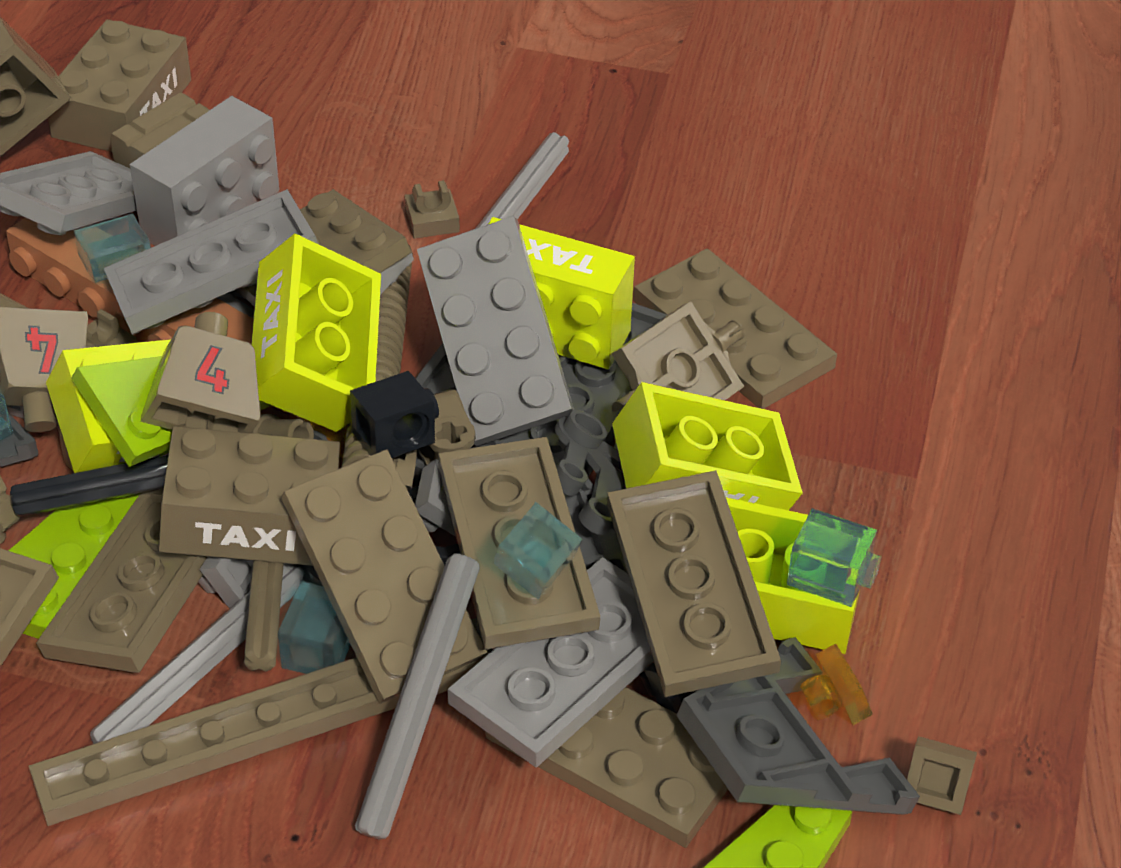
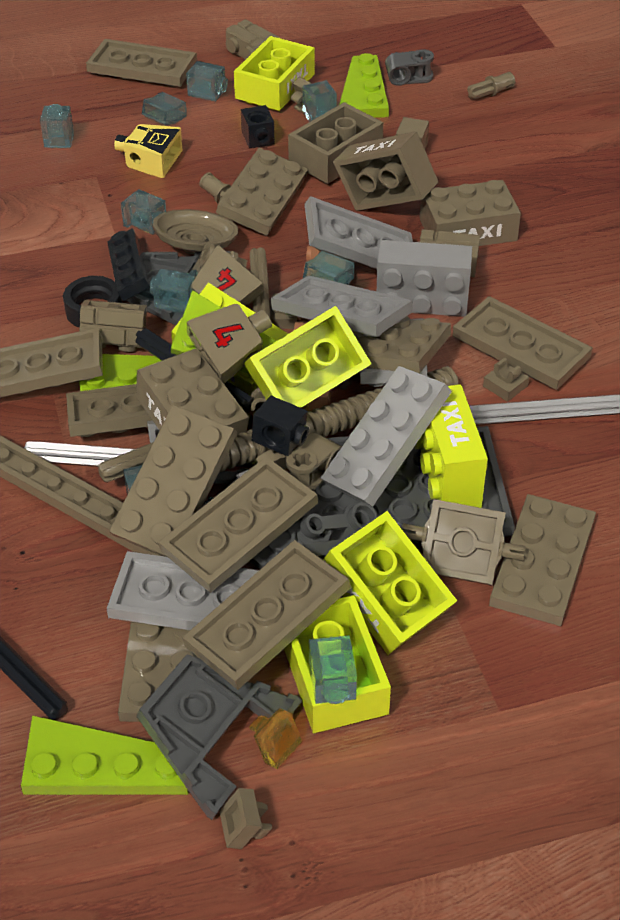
camera: 60 degrees right, 0 degrees up
light grey axle [355,554,480,839] -> none
clear light blue brick [493,502,582,600] -> none
none -> dark tan plate [452,296,593,390]

